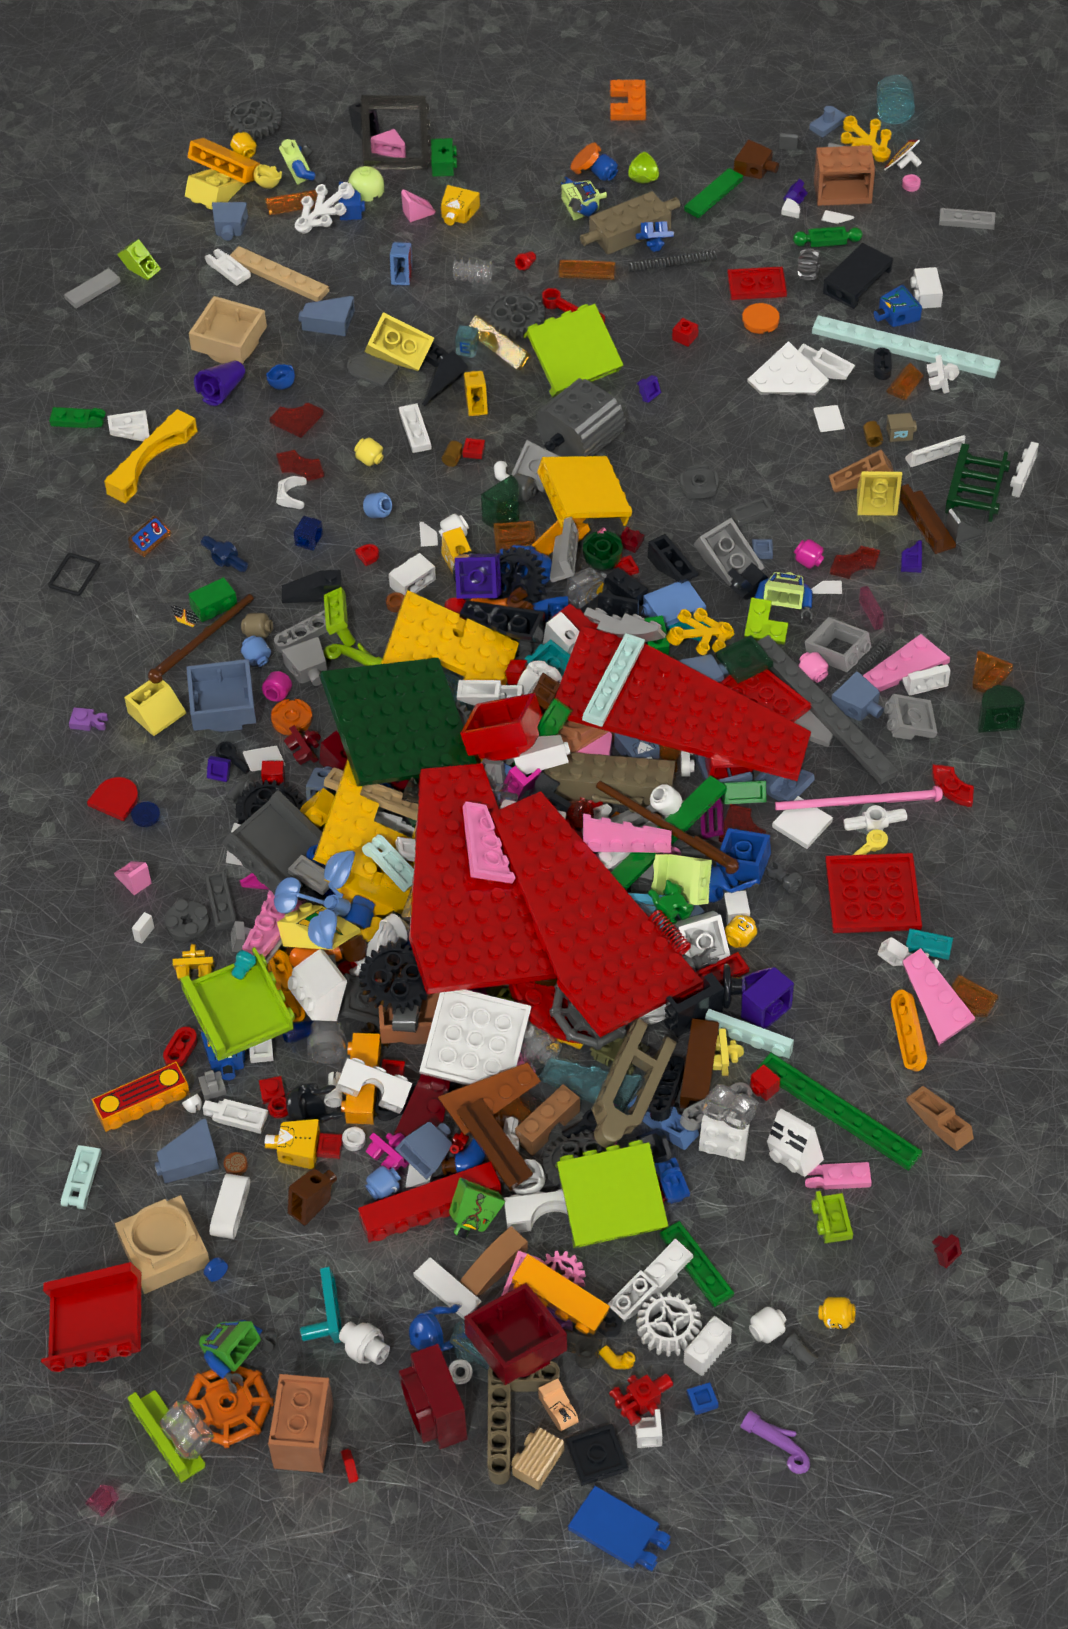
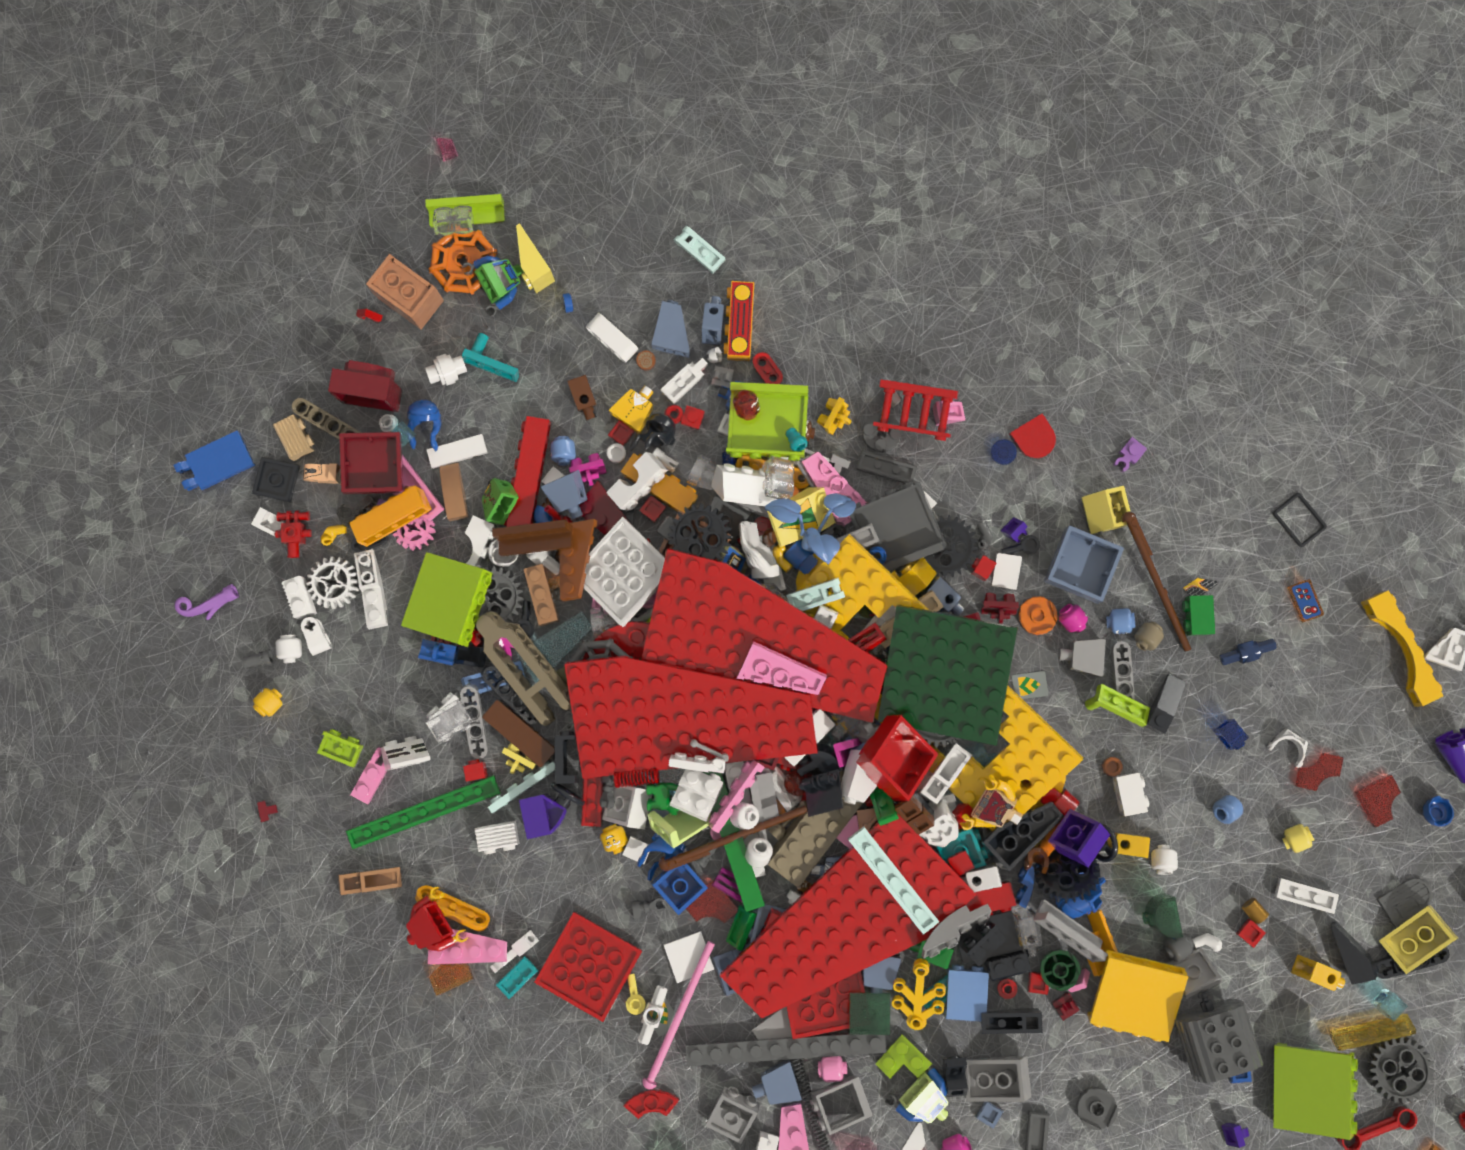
camera: 120 degrees right, 30 degrees up
red panel [41,1262,142,1372] -> none
tan container [115,1195,210,1294] -> none
lime plant [323,643,383,666] -> none
red tile [355,544,379,566] -> none
white sticker [419,522,438,547] -> none
clear orange wing [494,521,535,553] -> none
green tile [660,1221,734,1308] -> none
blue plate [687,1382,719,1415] -> none
none -> white piece [301,617,332,656]
none -> red torso [406,887,469,951]
none -> white brick [475,820,520,855]
none -> light yellow slope [516,223,555,293]
none -> white hinge [669,752,726,773]
none -> white plate [670,769,723,822]
none -> light grey hinge [690,740,729,762]
none -> sand blue torso [702,296,724,345]
none -> white head [730,802,759,829]
none -> clear red head [733,390,760,420]
none -> clear brick [762,456,794,499]
none -> black hinge [799,769,843,817]
none -> red tile [848,622,887,652]
none -> red fence [873,379,959,441]
none -> red tile [948,849,975,876]
none -> torso [960,774,1023,830]
none -> red plate [997,978,1017,999]

